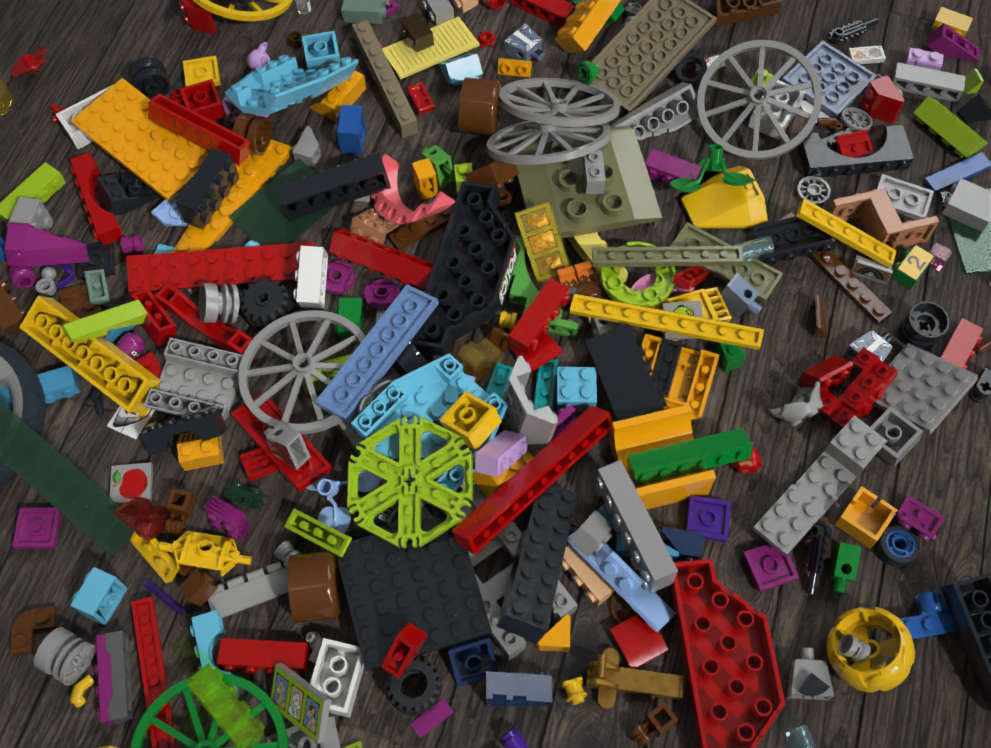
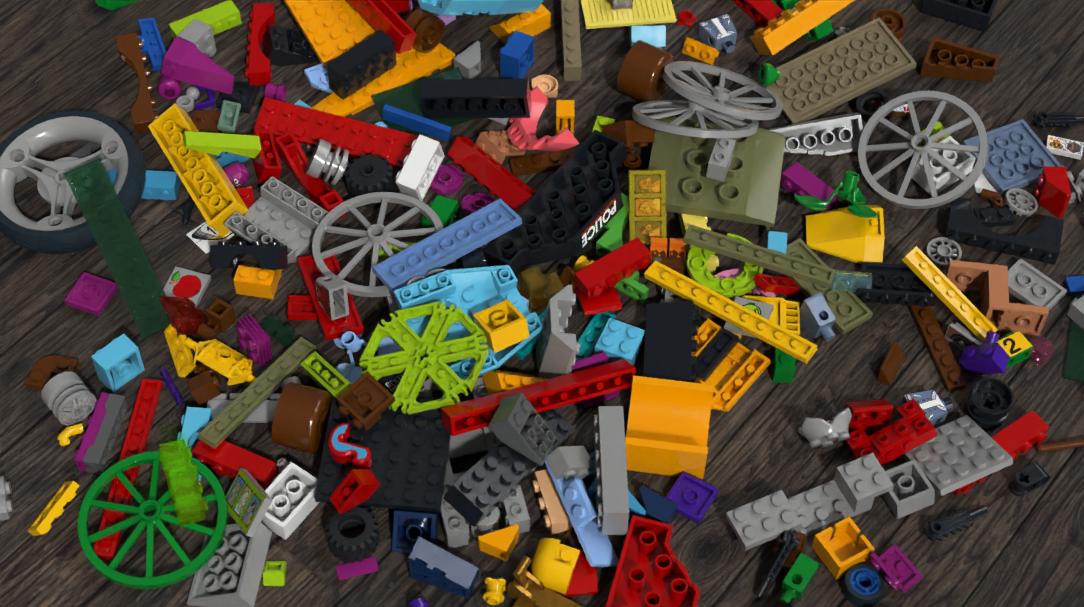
camera: 20 degrees right, 10 degrees down
red plate [406,82,435,115] -> none
bright green torso [421,145,455,189] -> none
lavender brick [475,430,527,477] -> none
green brick [627,428,752,486] -> none
red head [732,447,762,474] -> none
magenta plate [742,544,799,593] -> none
red plate [834,129,874,158] -> none
none -> olive plate [199,337,317,449]
none -> red animal [328,423,372,469]
none -> reddish brown plate [336,372,396,431]
none -> blue tile [383,104,451,142]
none -> dark grey slope [488,392,557,466]
none -> yellow brick [531,538,580,594]
none -> light nougat hat [532,75,558,98]
none -> medium azure tile [767,231,787,254]
none -> black piece [923,505,988,541]
none -> dark purple brick [959,331,1010,376]

